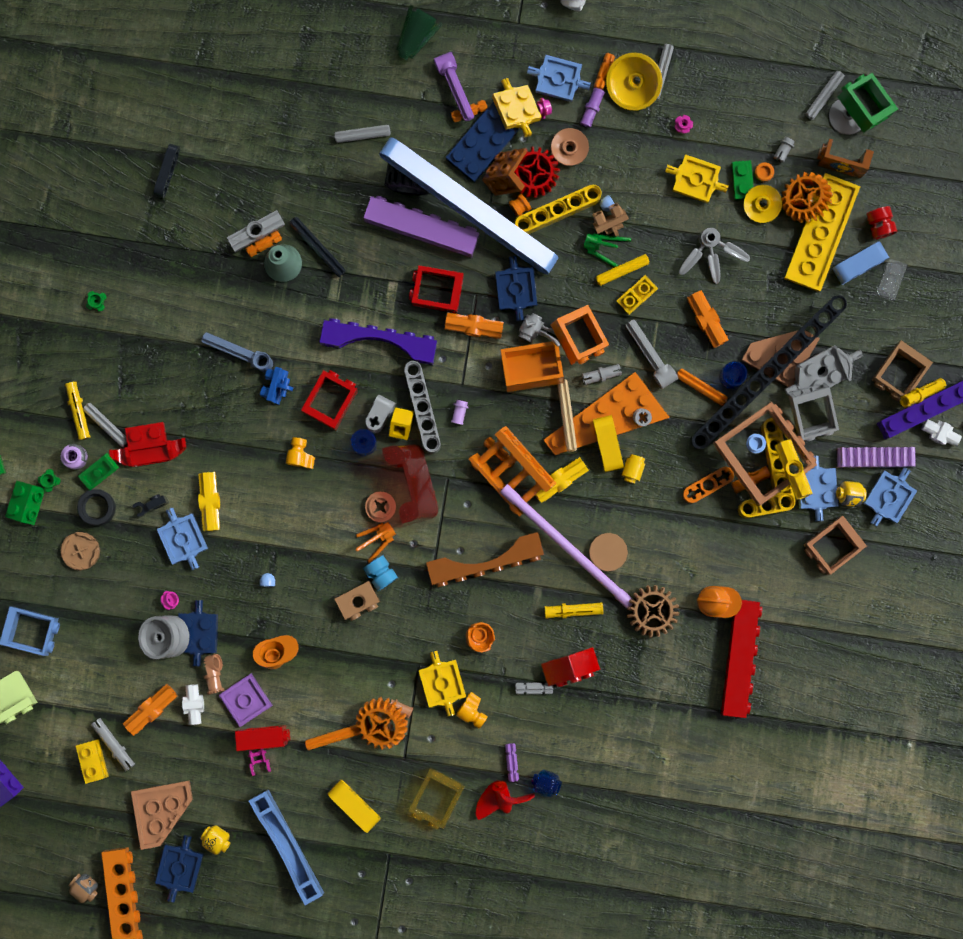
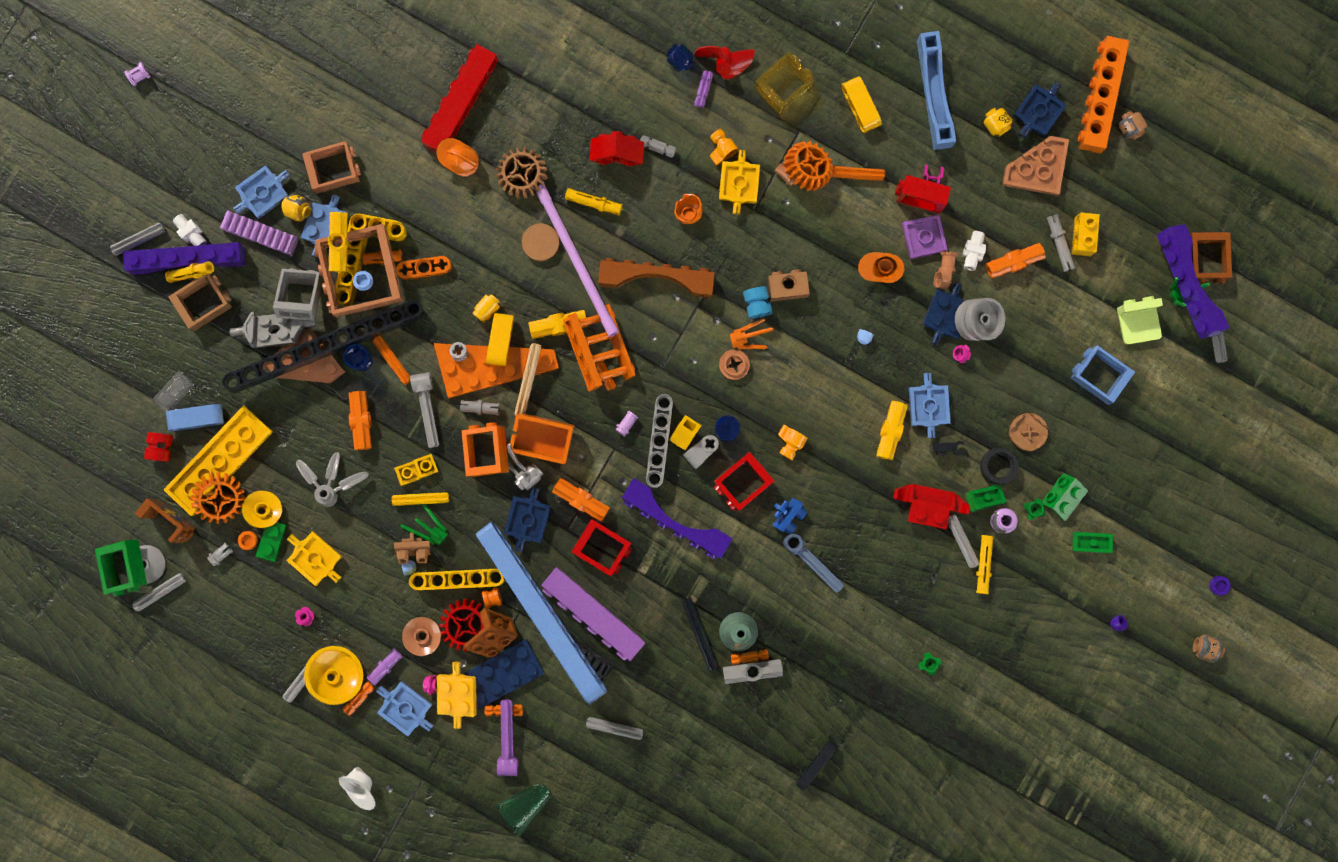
camera: 160 degrees left, 0 degrees up
clear red windscreen [382,444,438,526] -> none

